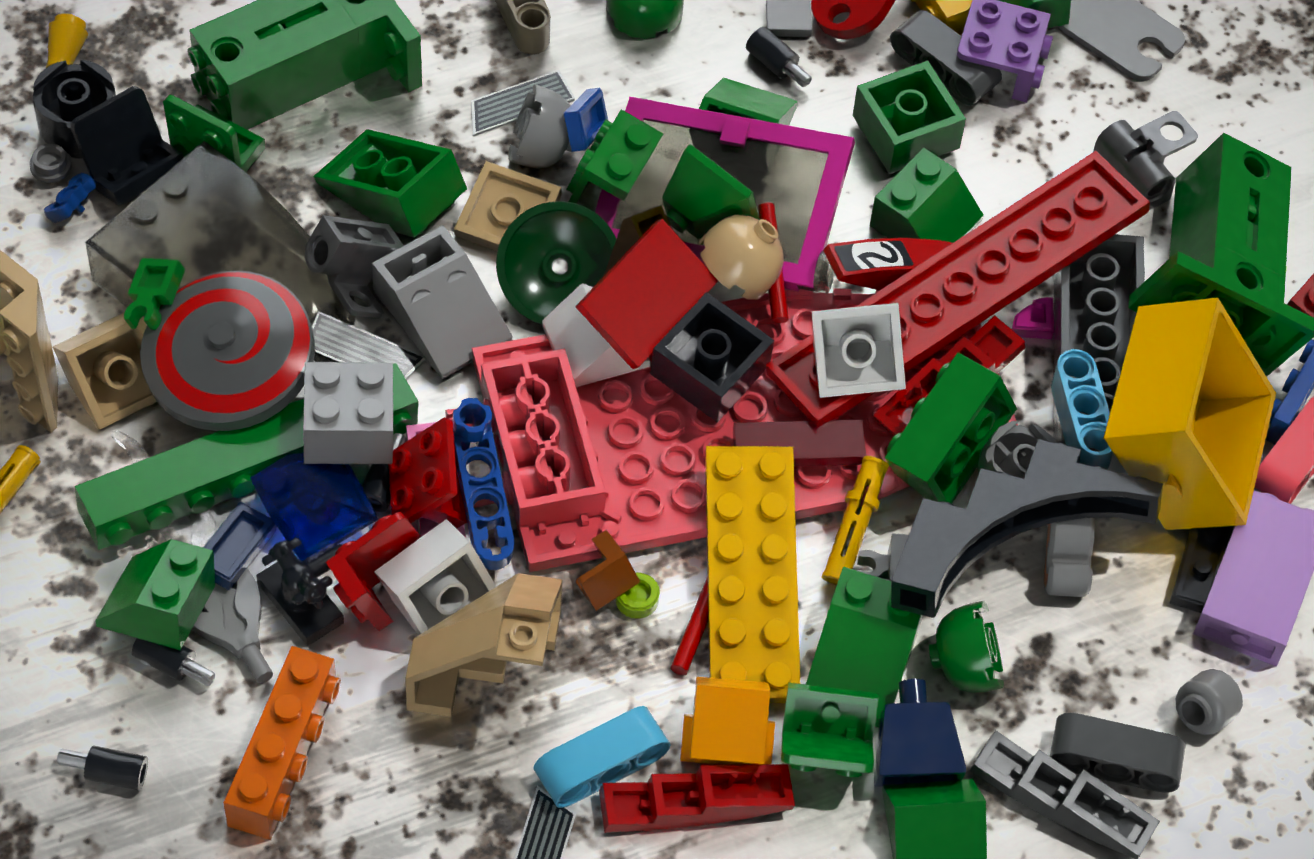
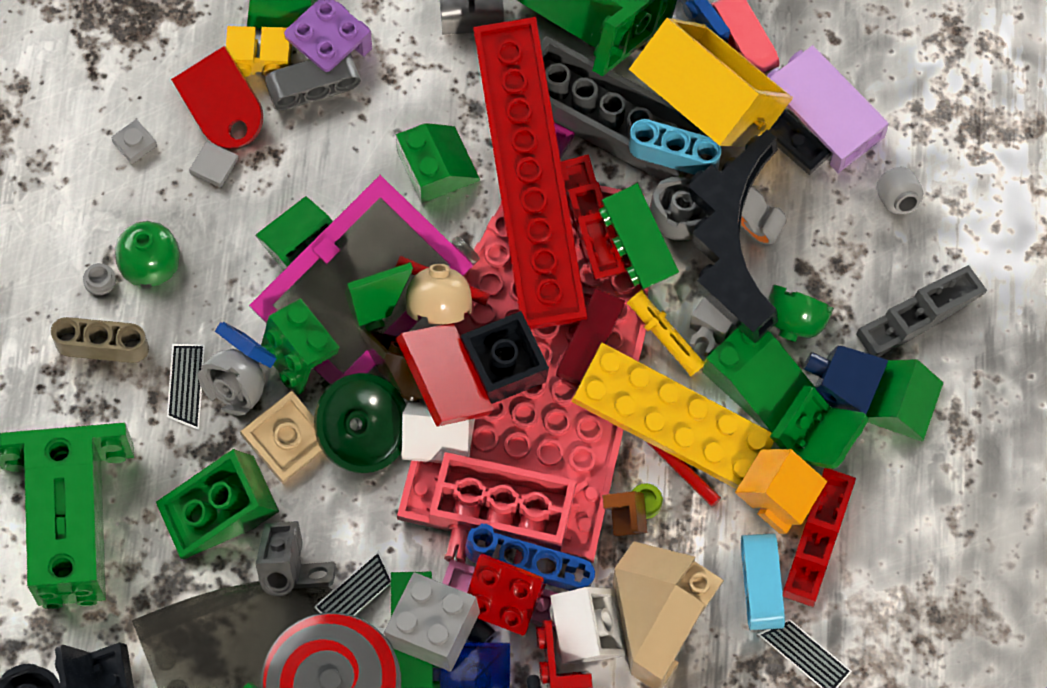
camera: 60 degrees left, 10 degrees up
green bracket [163,94,266,182] -> none
light grey slope [372,225,513,379] -> none
black piece [745,27,812,88] -> none
white slope [811,303,906,398] -> none
slope [823,238,952,291] -> none
green brick [852,60,966,174] -> none
dark grey beam [1050,713,1186,793] -> none

